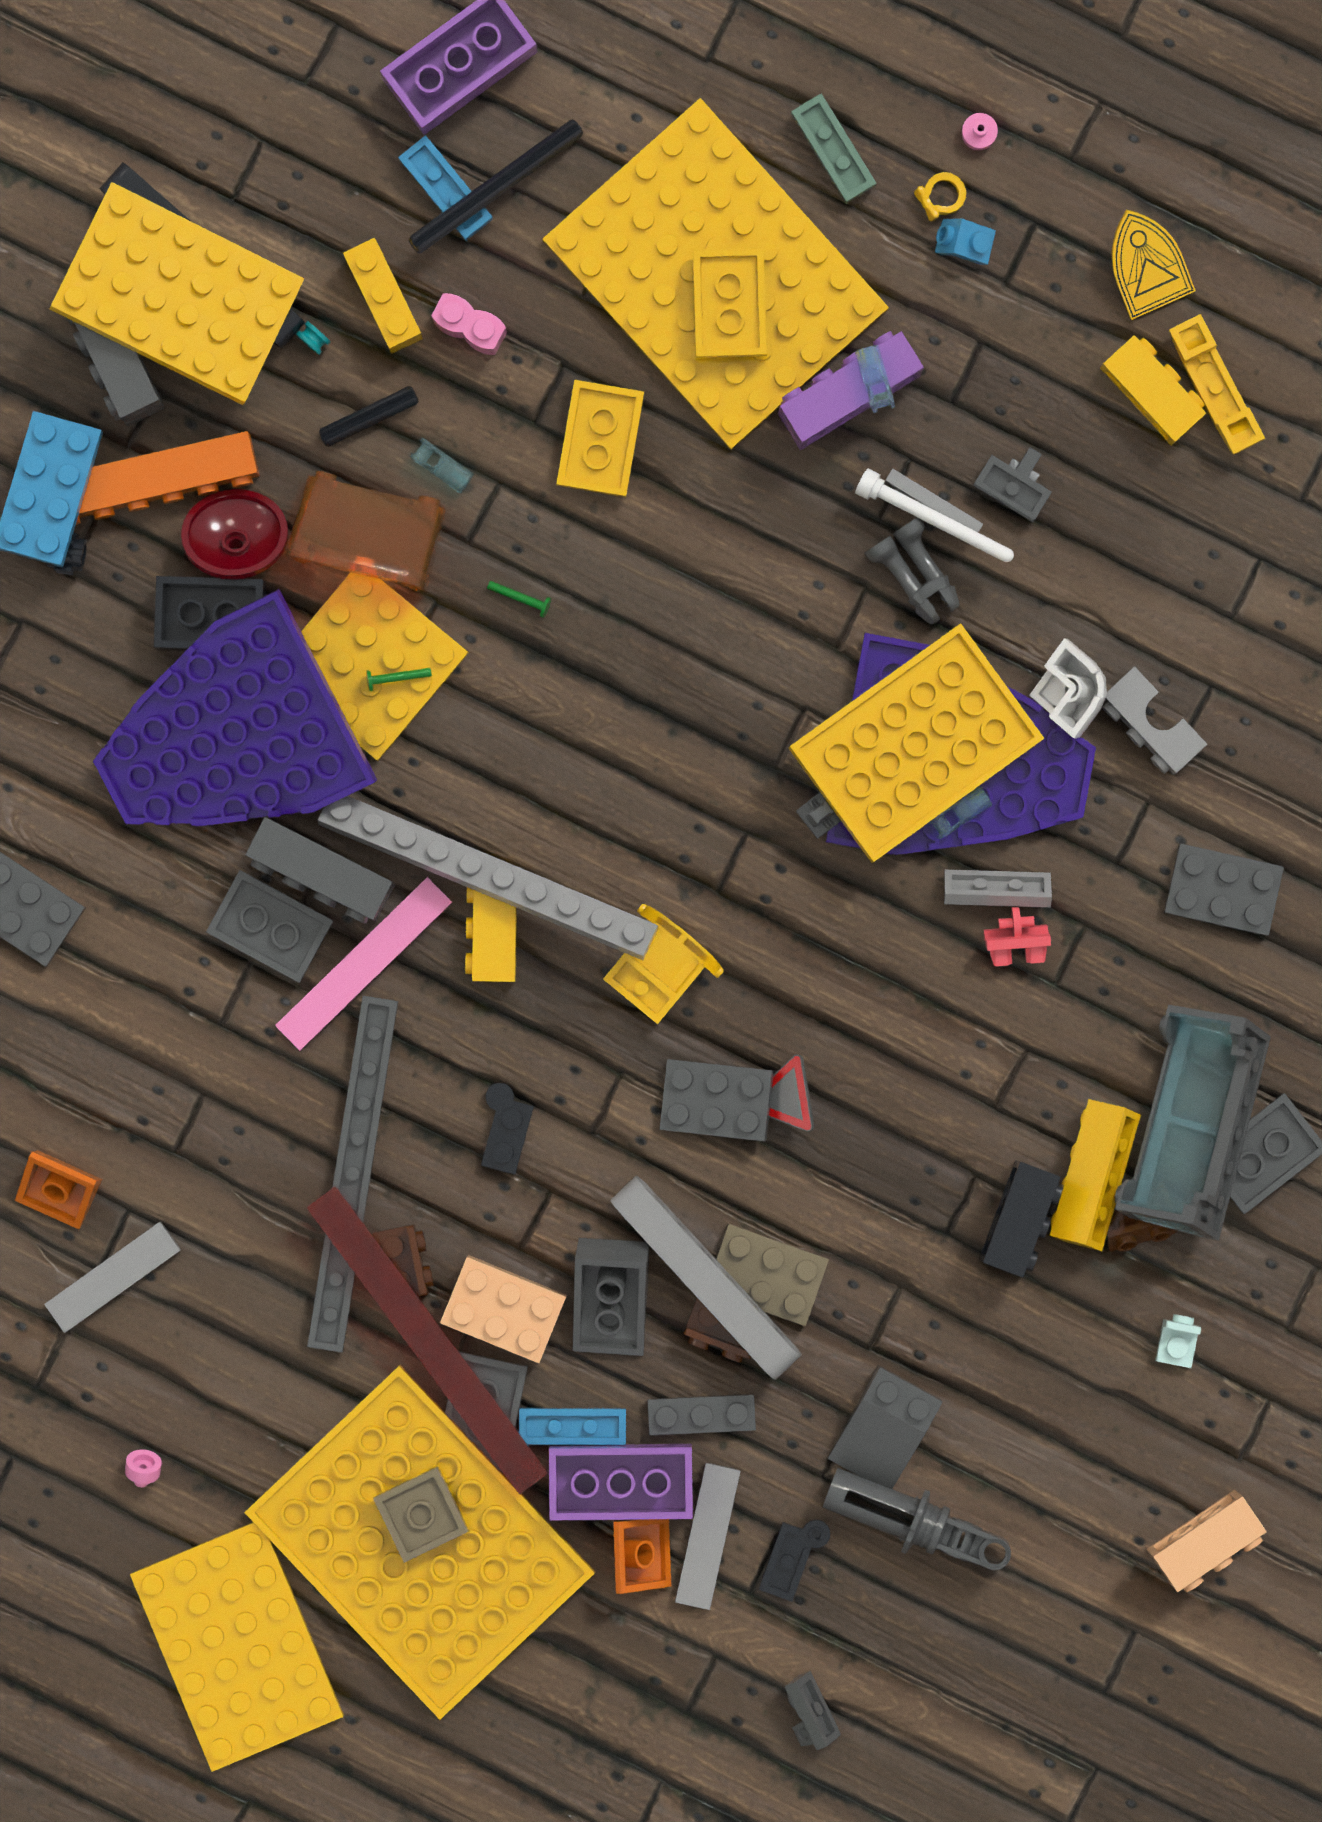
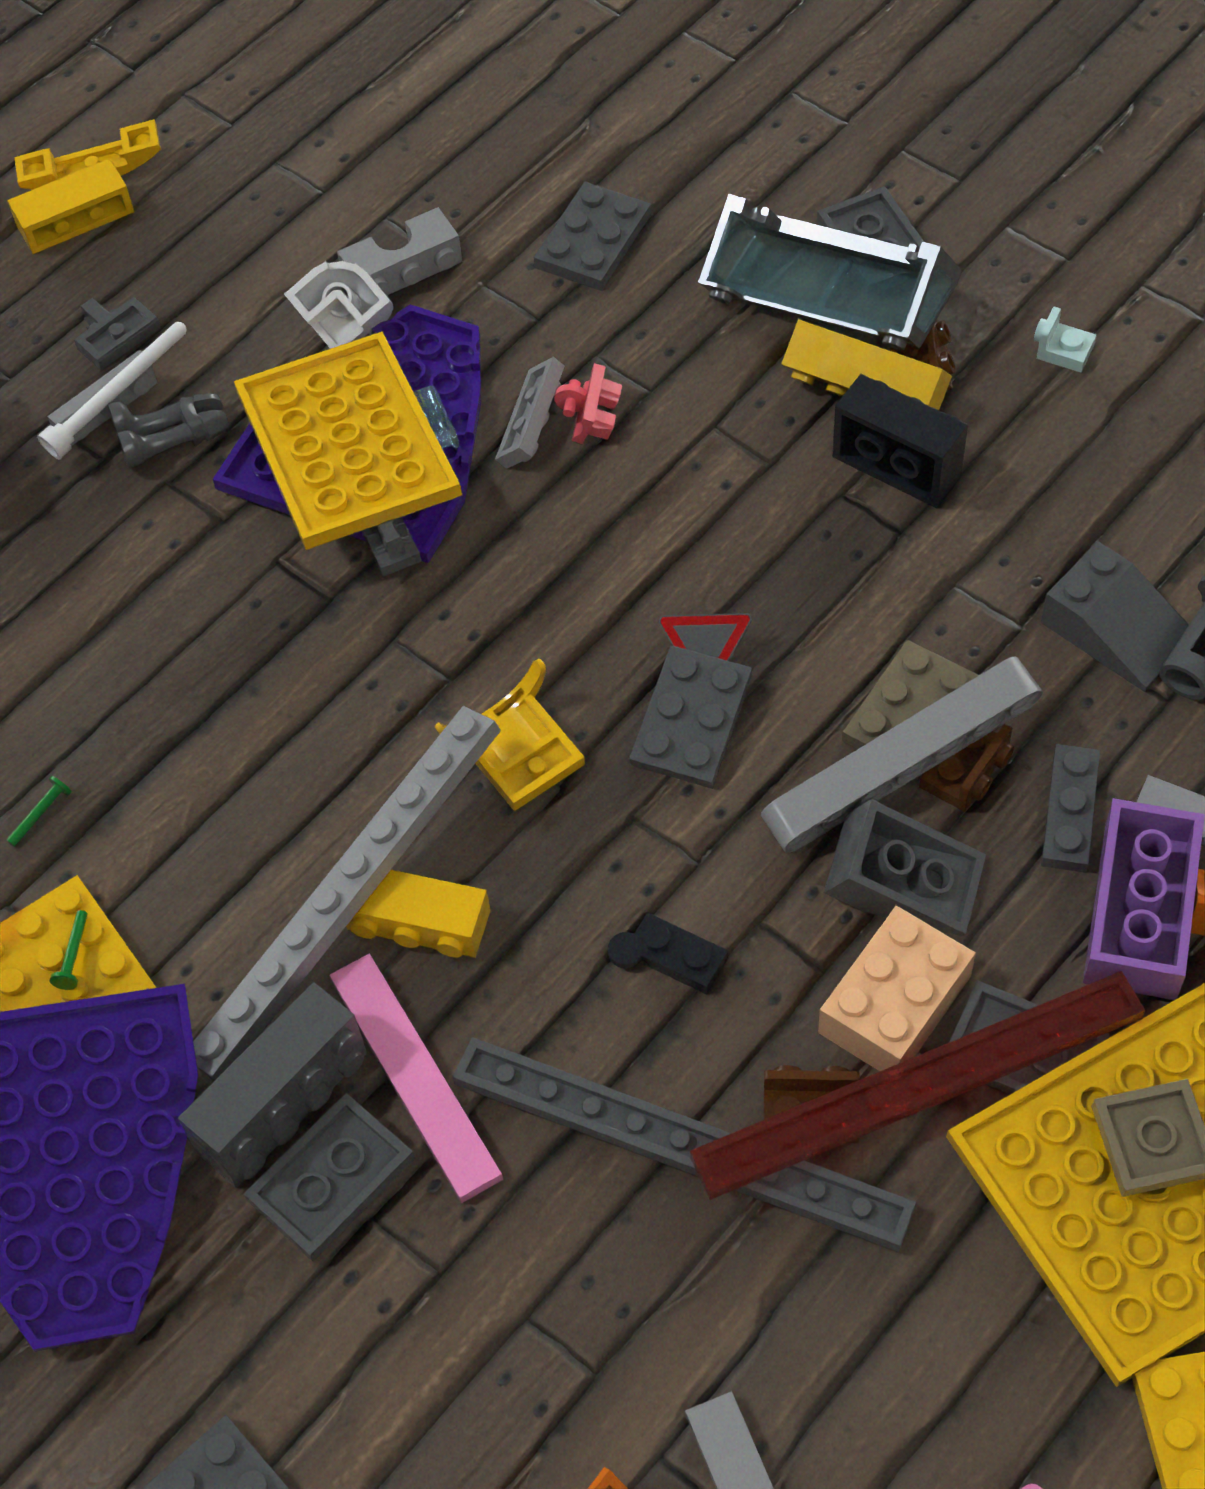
camera: 70 degrees left, 30 degrees down
dark azure plate [519,1408,626,1445] -> none

